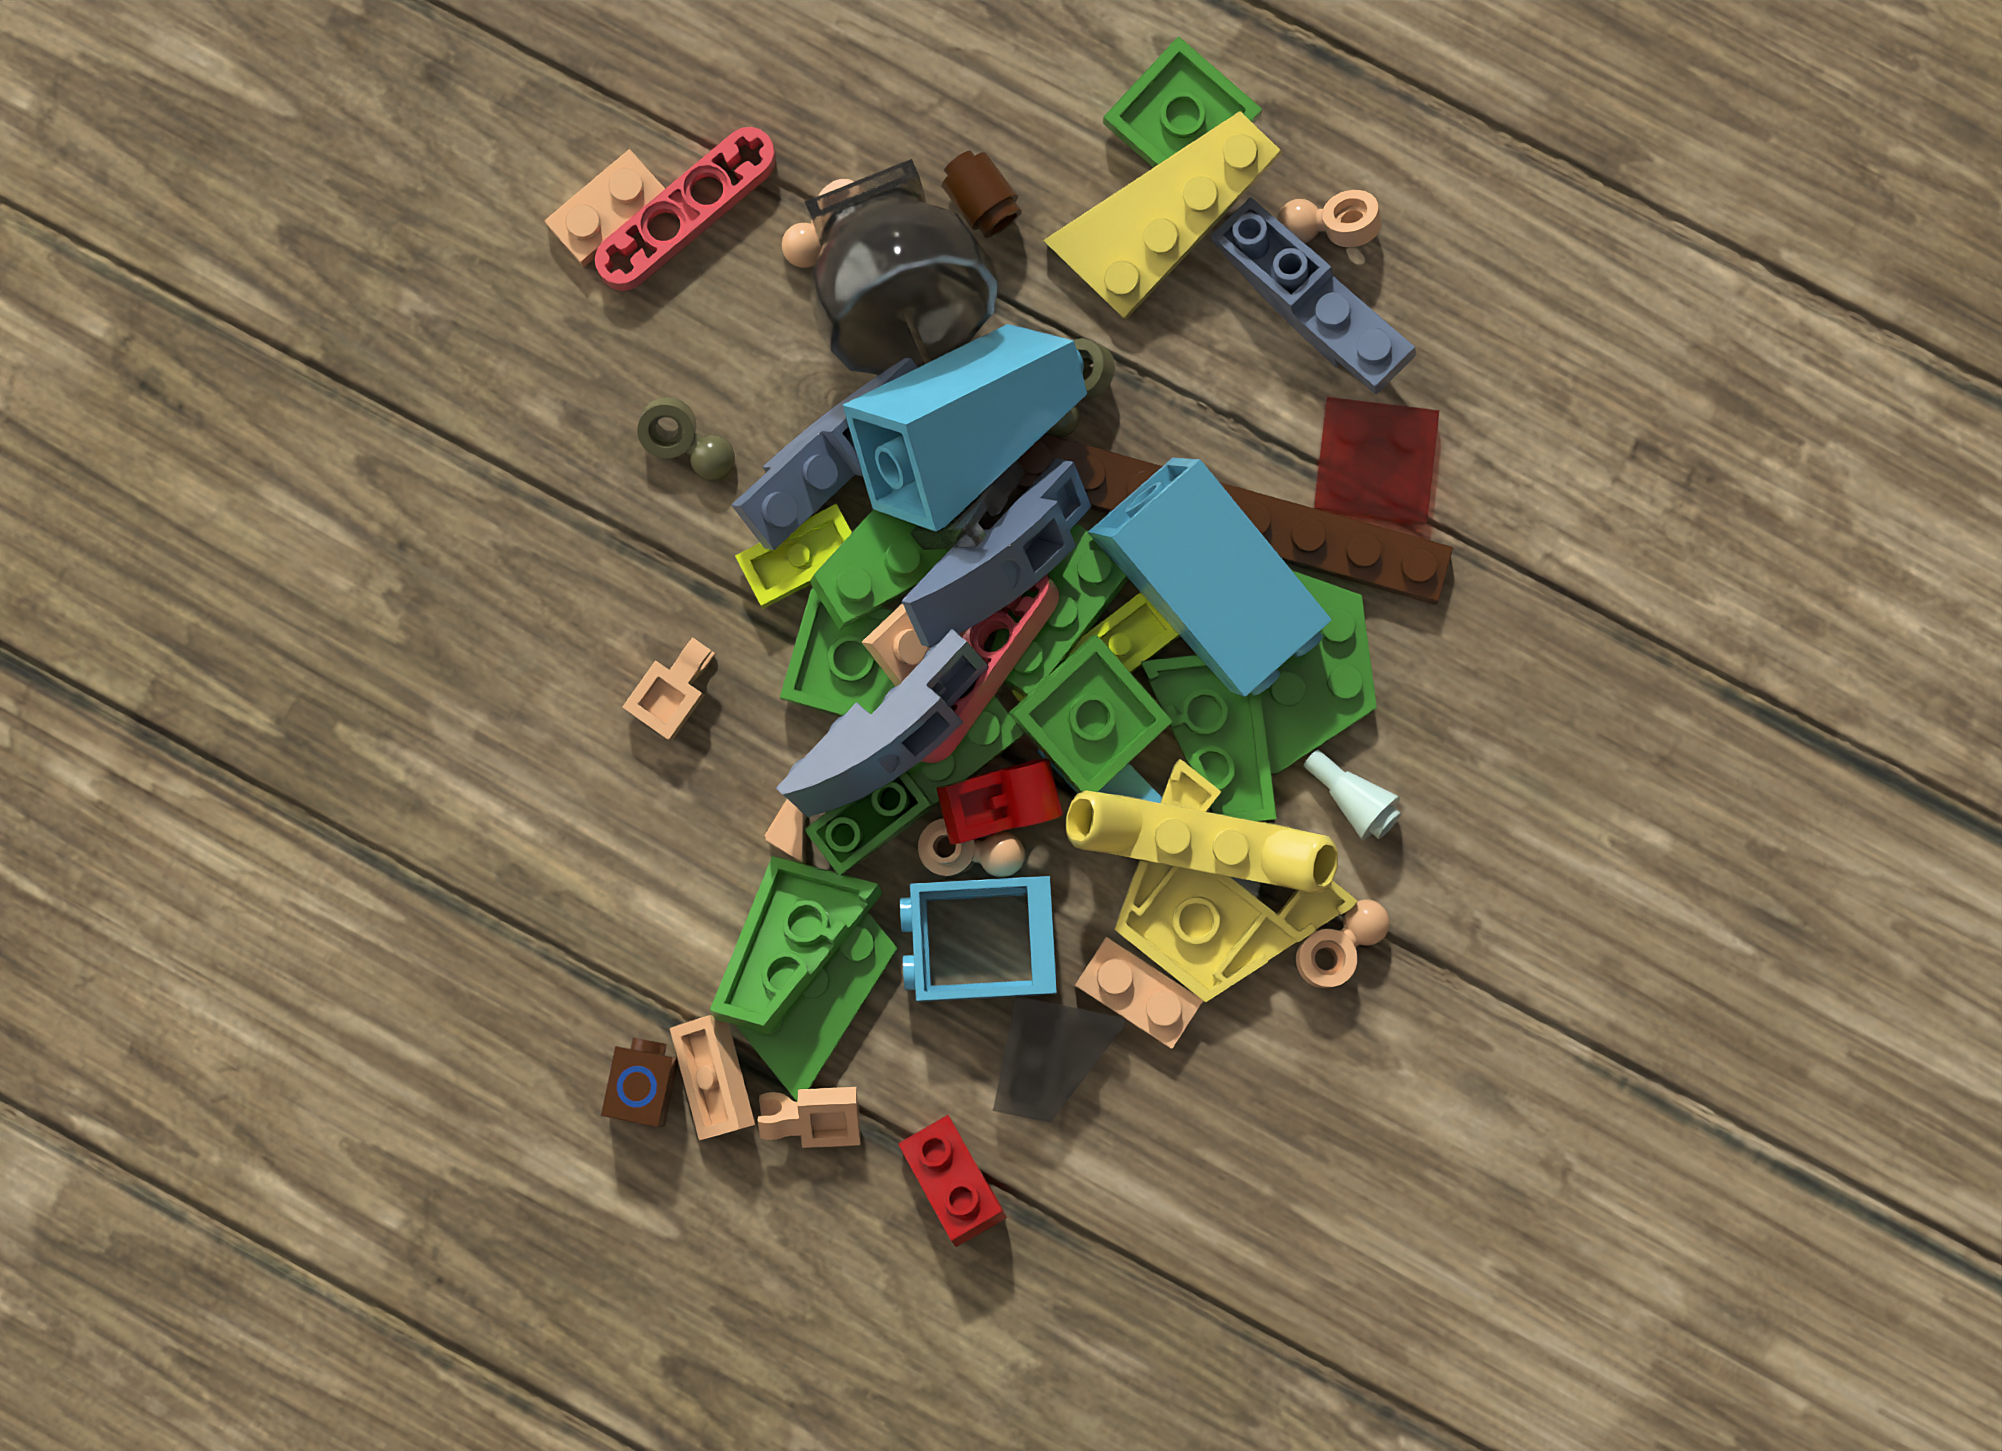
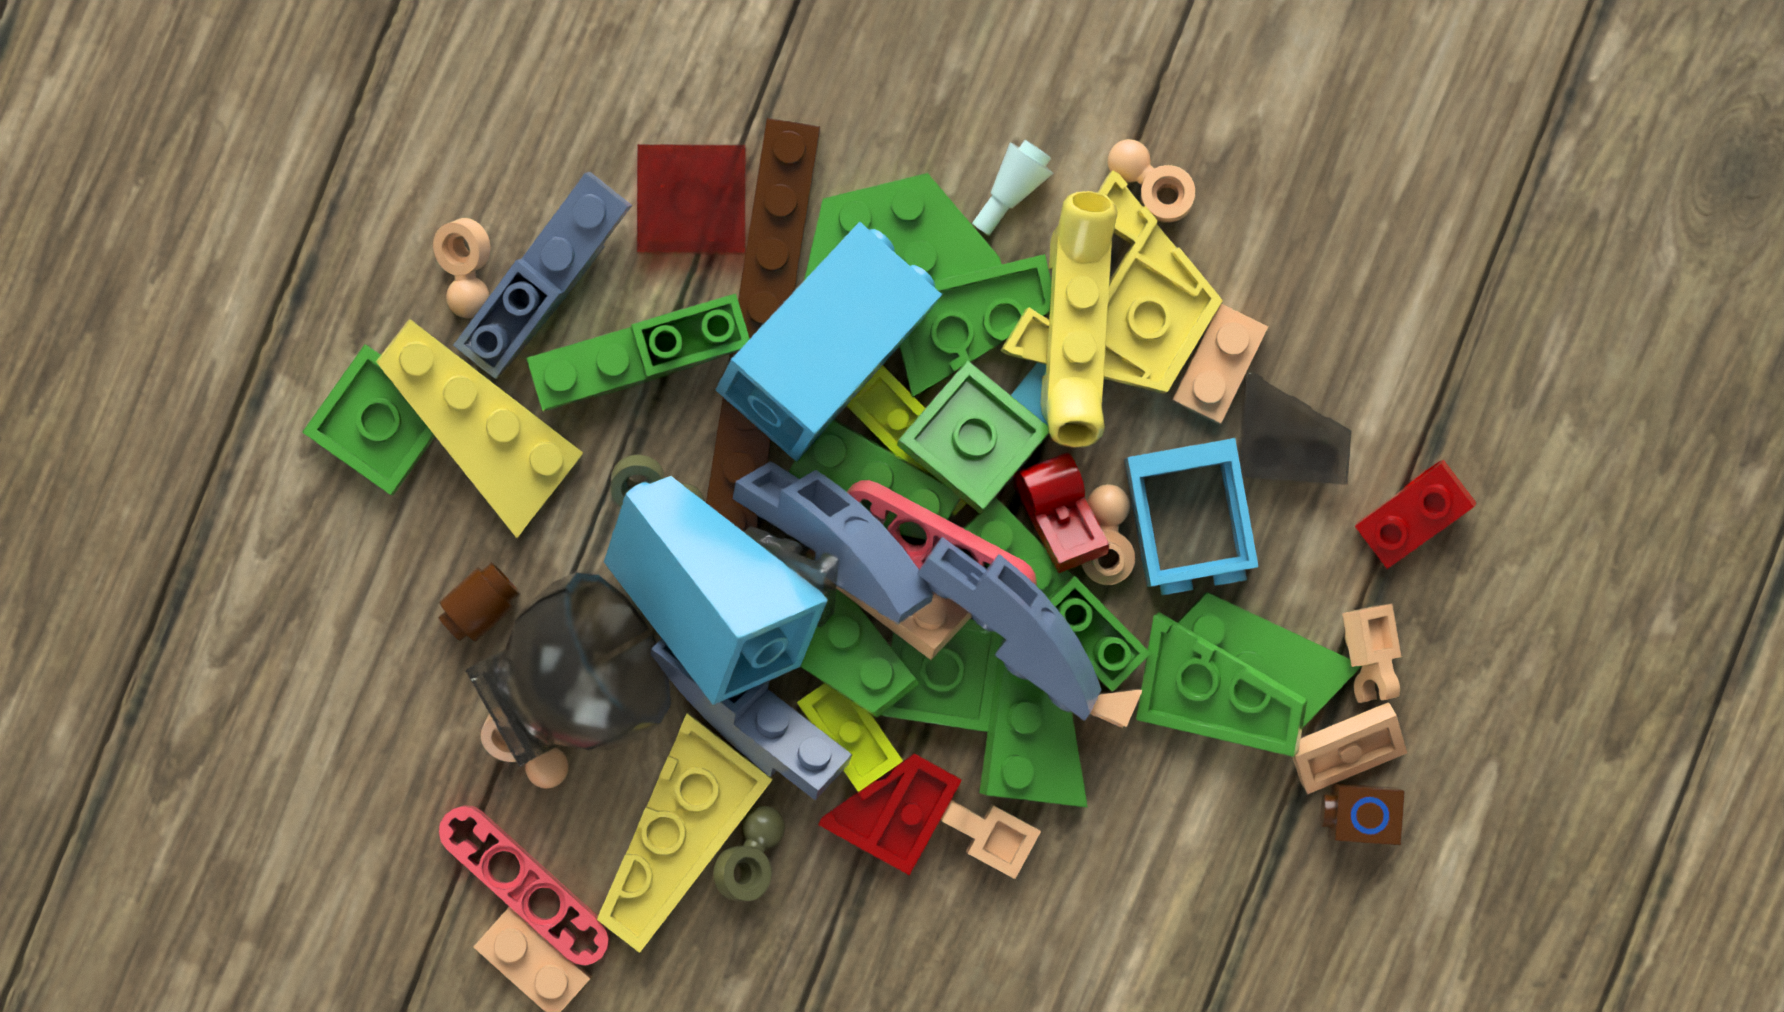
camera: 105 degrees left, 5 degrees up
none -> bright green slope [526,293,750,412]
none -> light yellow wing [597,713,774,953]
none -> red wing [818,753,962,876]
none -> bright green wing [979,636,1088,808]

